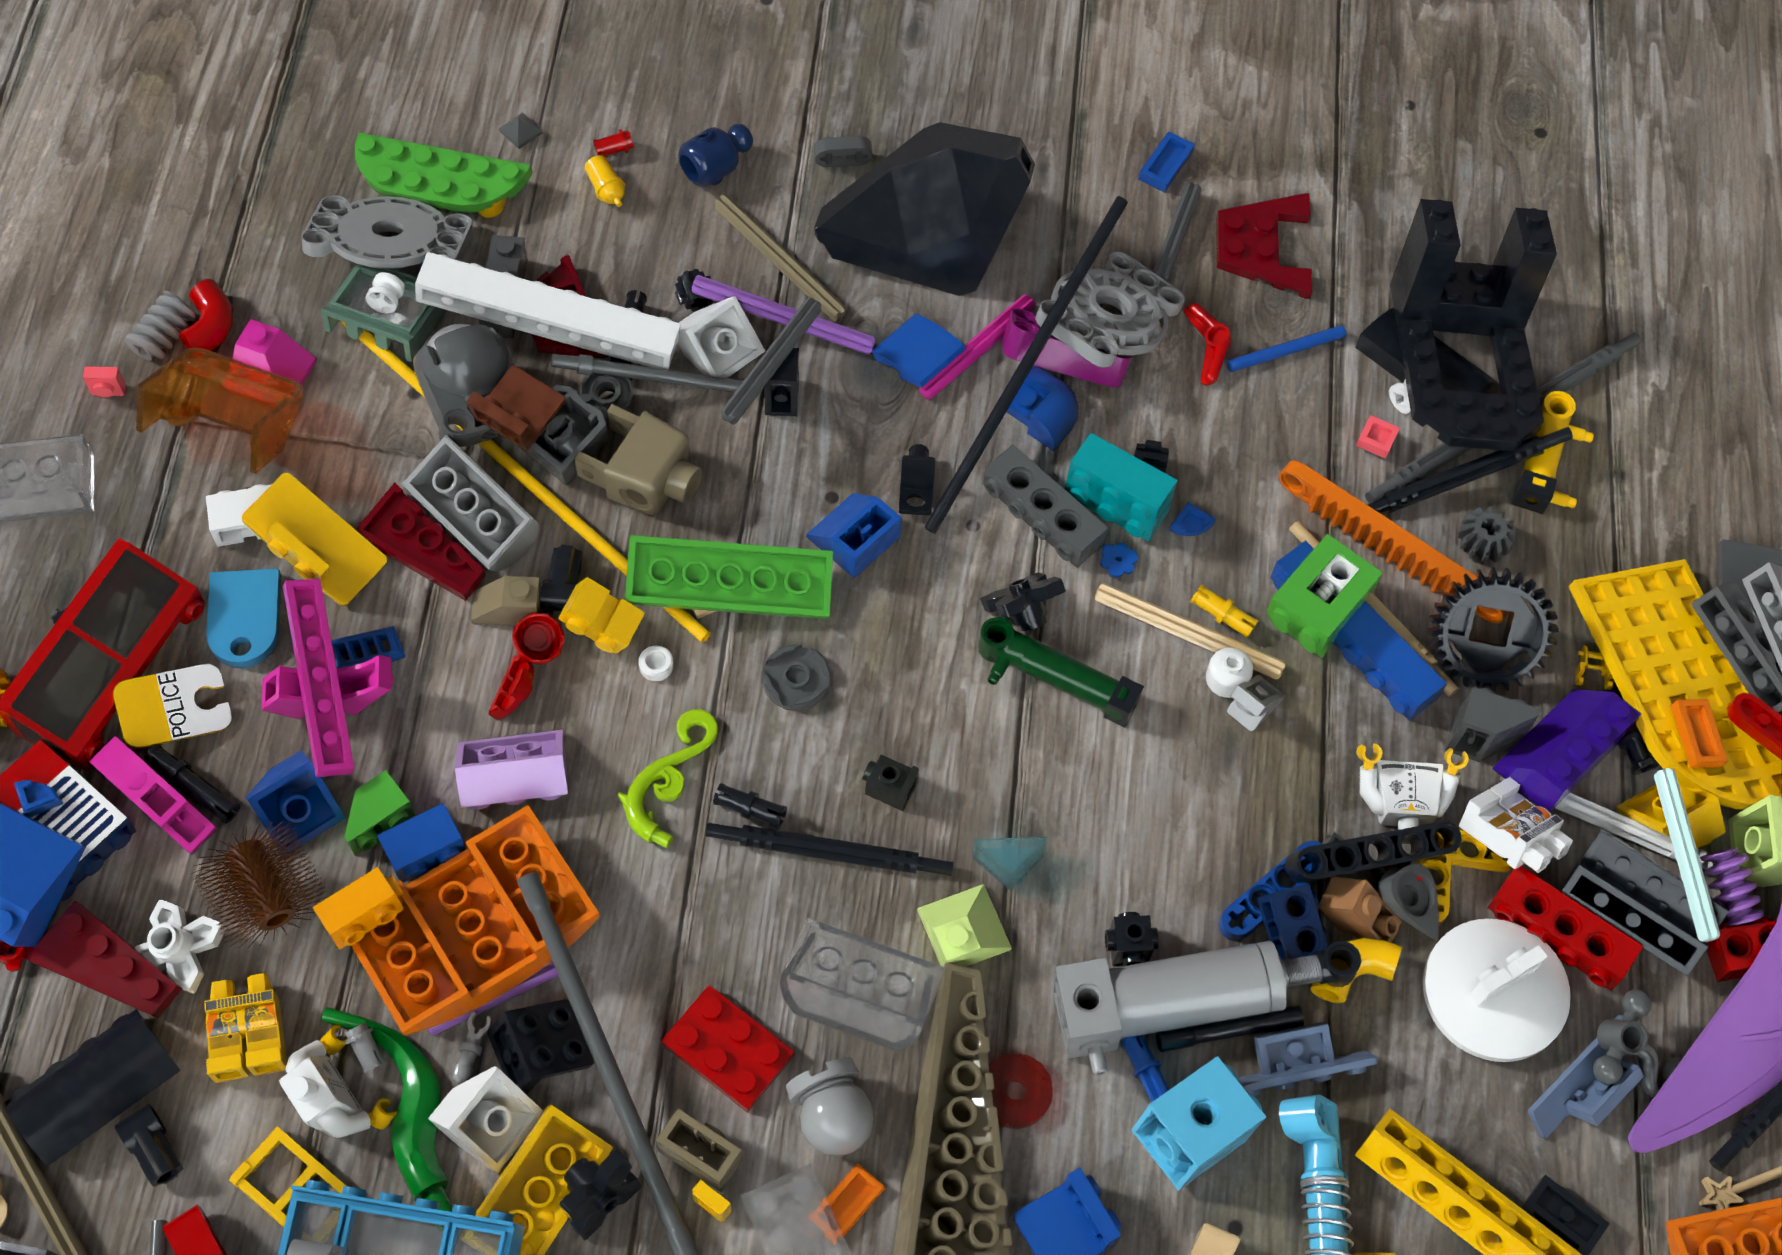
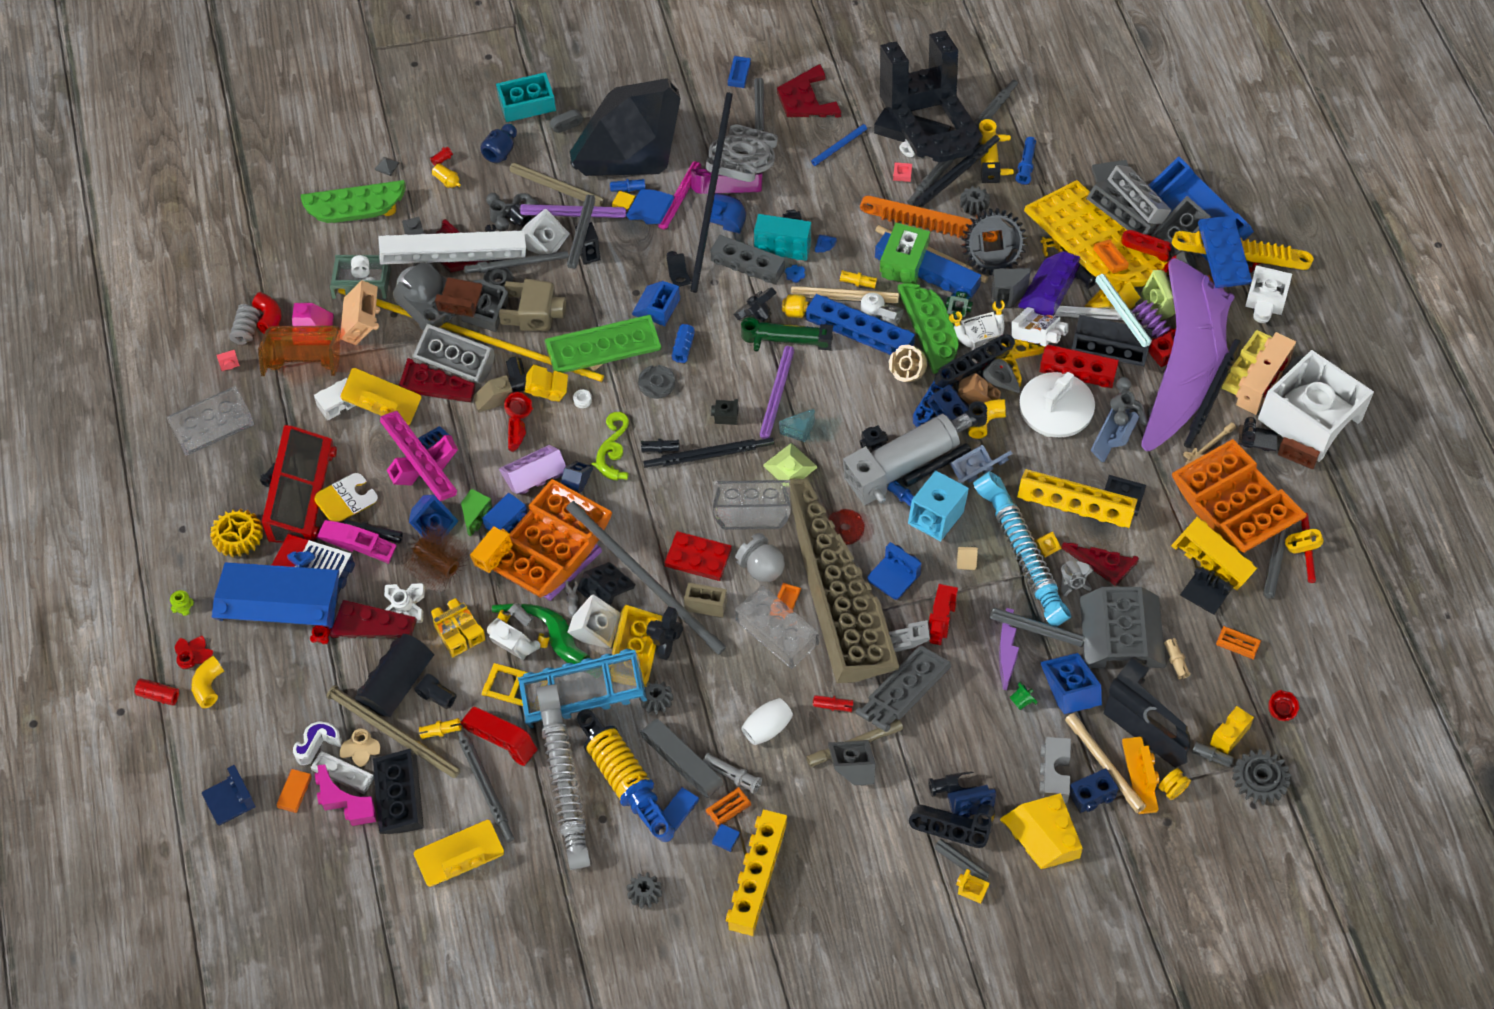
camera: 15 degrees left, 5 degrees down
dark azure tile [206,568,281,668] -> none
light grey piece [301,195,472,269] -> none
yellow tile [692,1179,732,1222] -> none
red piece [1184,303,1231,386] -> none
none -> light nougat piece [340,280,380,345]
none -> yellow pin [419,718,461,740]
none -> dark grey piece [486,193,539,231]
none -> teal brick [496,72,556,122]
none -> dark blue slope [561,461,593,493]
none -> blue axle [610,179,645,193]
none -> yellow tile [612,191,635,212]
none -> blue axle [671,324,695,363]
none -> medium lavender axle [760,346,794,439]
none -> yellow head [782,294,810,318]
none -> blue brick [806,294,915,355]
none -> tan cylinder [889,345,927,382]
none -> bright green plate [897,283,958,374]
none -> dark green brick [946,291,973,318]
none -> blue pin [1015,137,1037,185]

